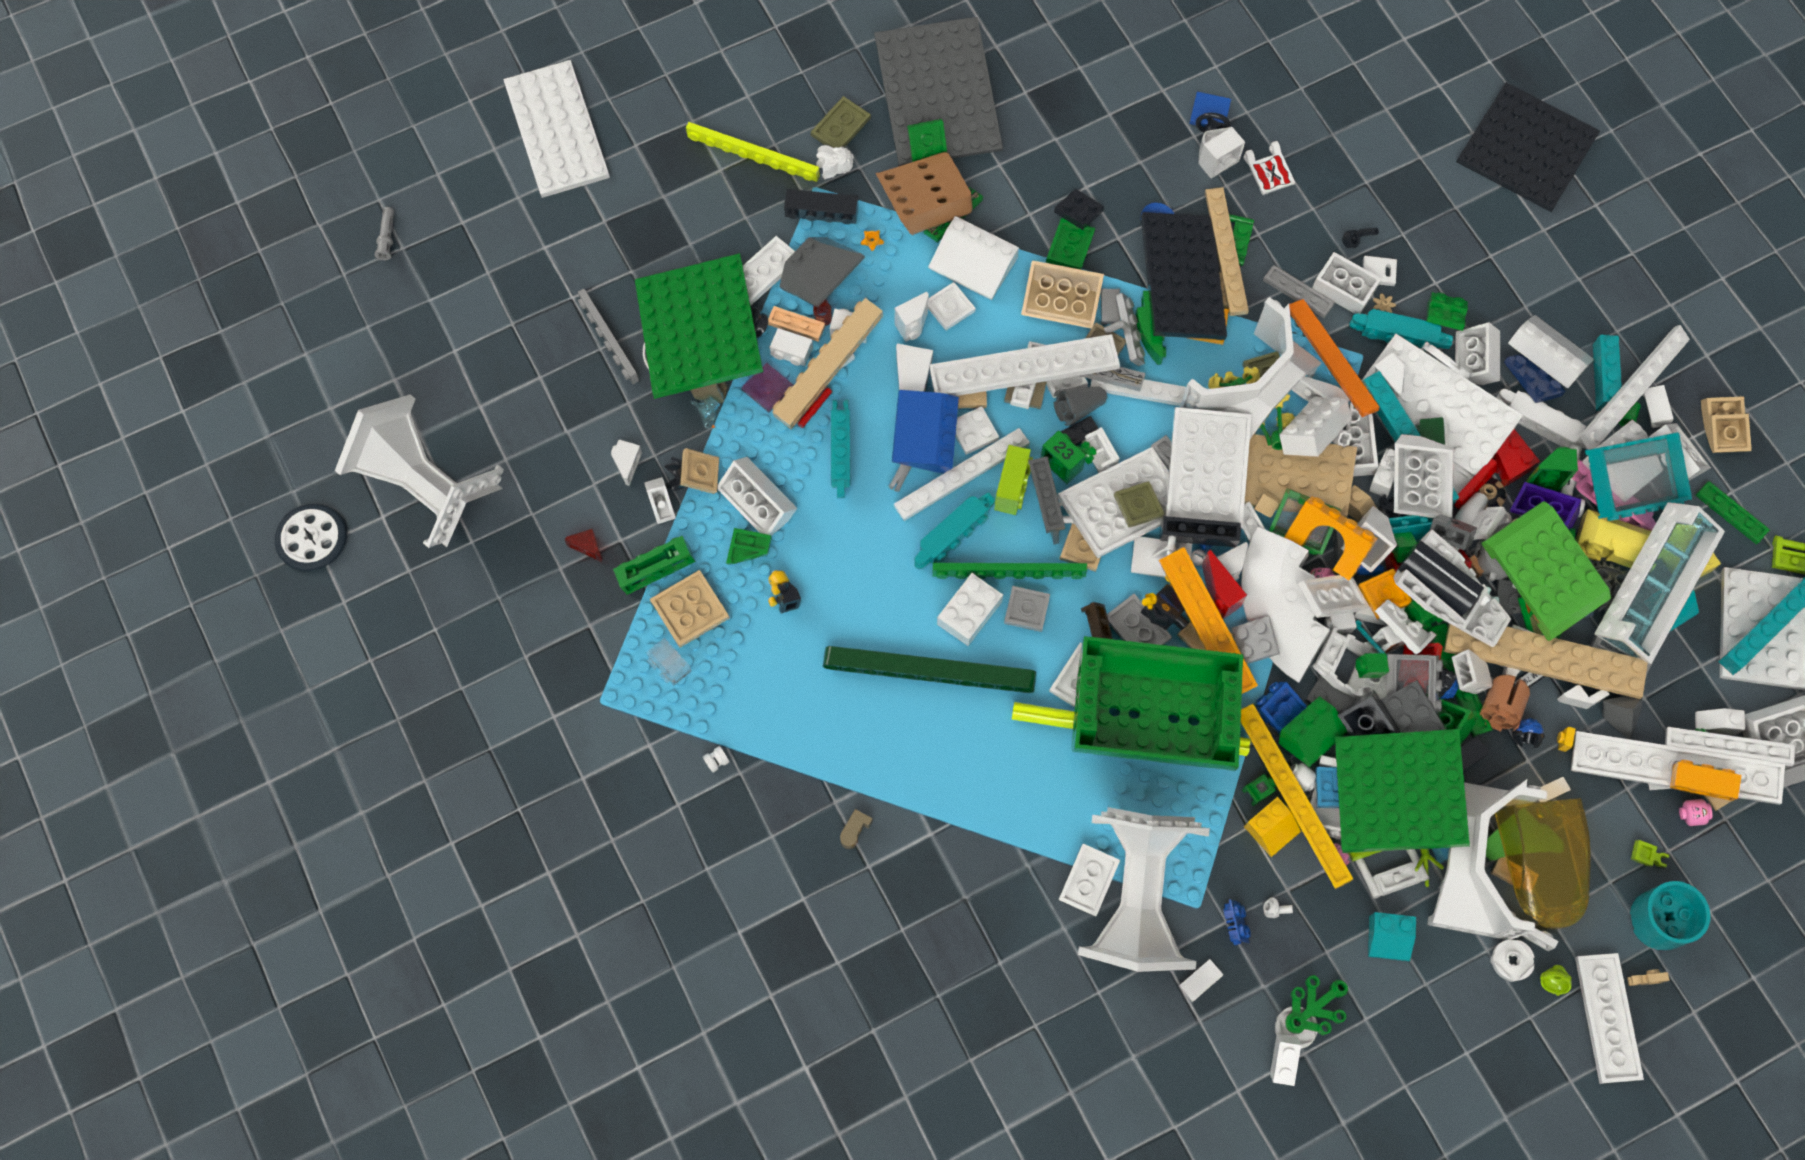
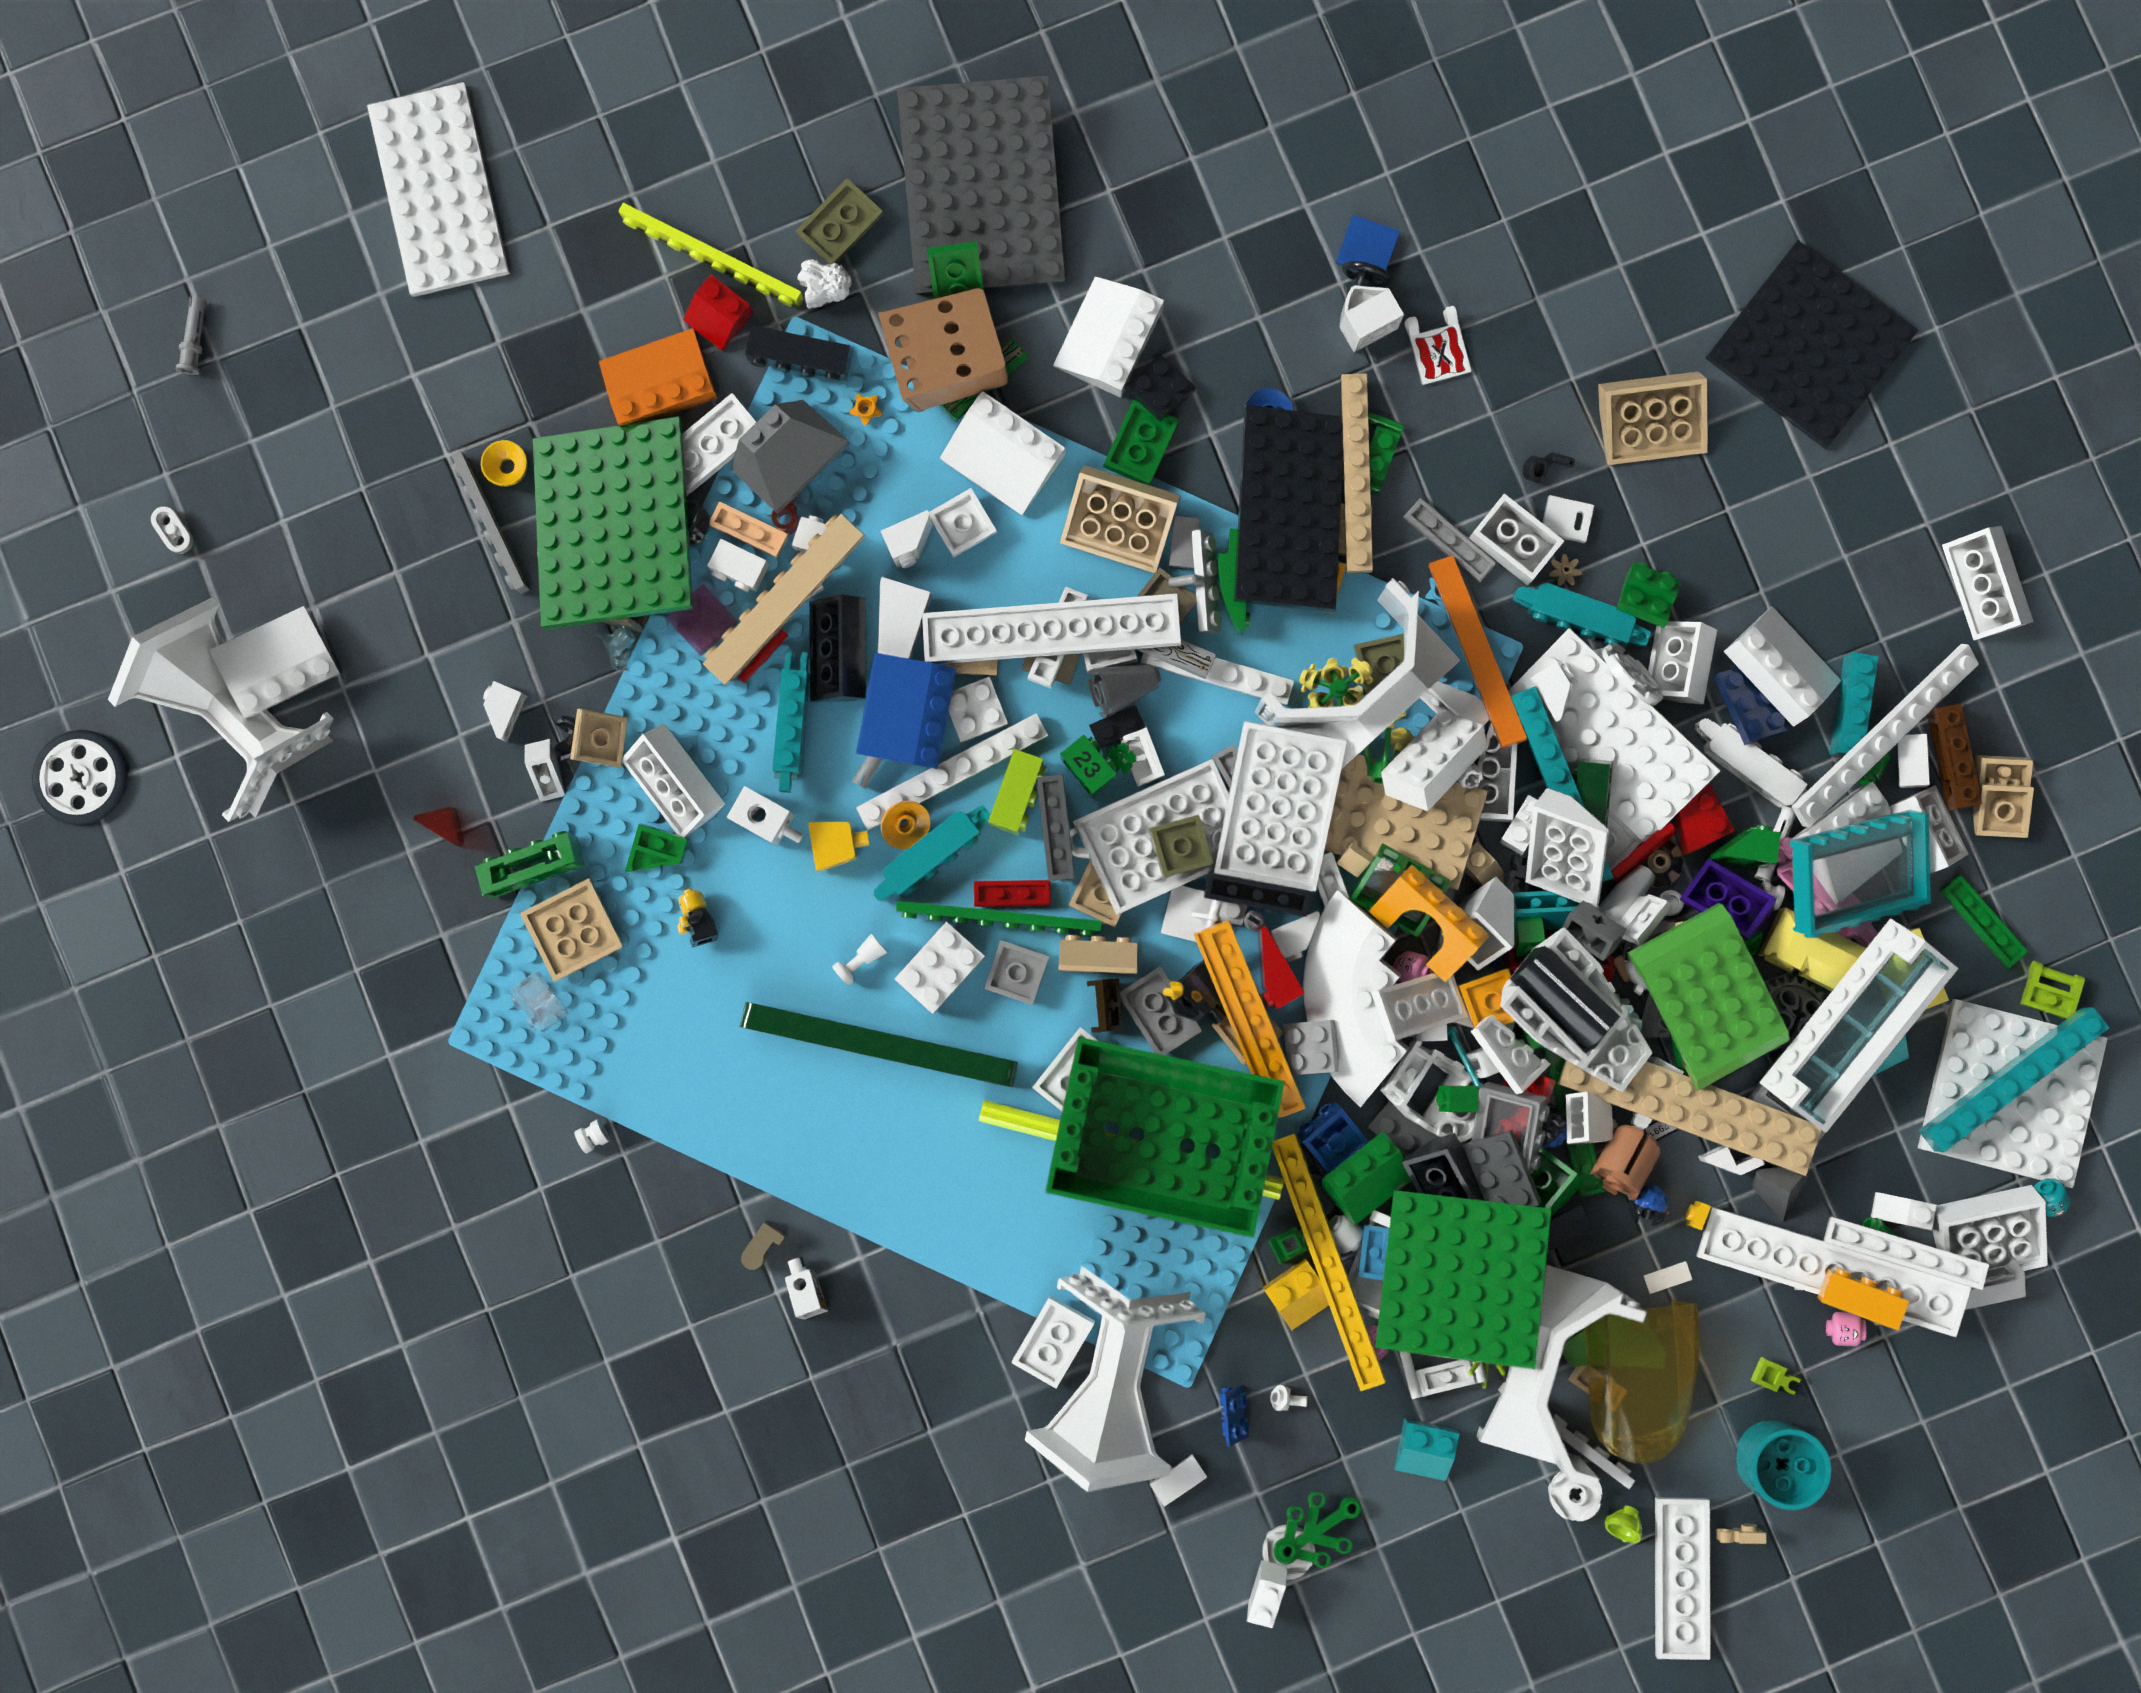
camera: 10 degrees right, 15 degrees up
none -> white plate [151,507,193,554]
none -> white slope [209,606,340,719]
none -> yellow piece [481,440,528,487]
none -> orange slope [599,328,718,427]
none -> red slope [683,274,754,352]
none -> white piece [727,786,803,846]
none -> white torso [785,1257,828,1320]
none -> yellow torso [808,822,870,872]
none -> black slope [809,594,867,702]
none -> white piece [832,933,888,986]
none -> light orange dish [881,801,931,849]
none -> red tile [974,880,1051,907]
none -> white slope [1053,277,1164,398]
none -> tan slope [1058,935,1137,974]
none -> tan slope [1598,372,1708,465]
none -> reddish brown brick [1927,703,1983,811]
none -> white slope [1942,526,2034,640]

